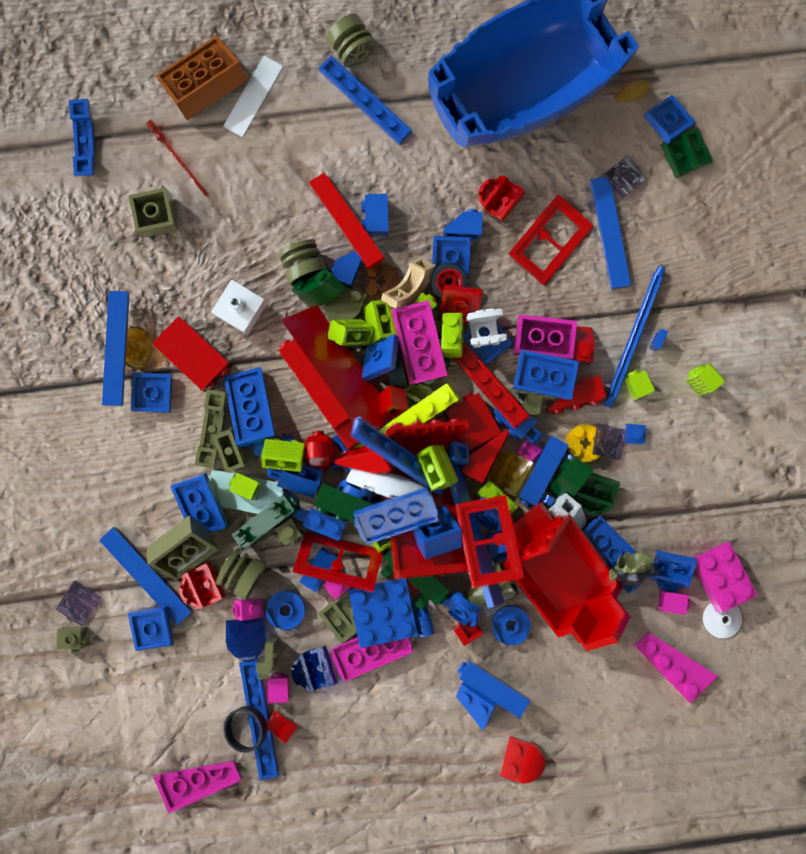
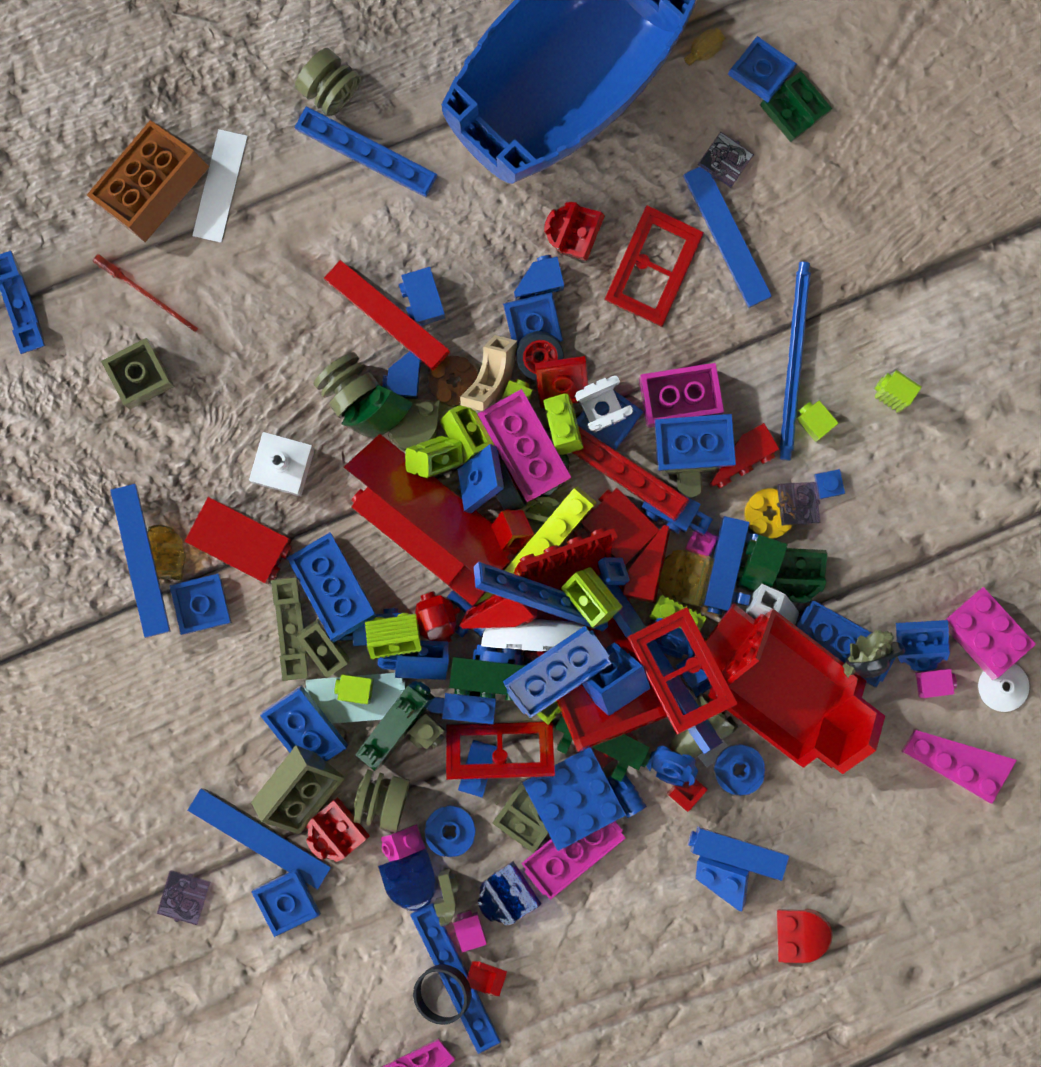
camera: 15 degrees left, 0 degrees up
olive brick [56,626,89,653] -> none
dark pink brick [323,571,351,600] -> none
red slope [573,326,594,365] -> none
blue tile [649,329,668,352] -> none

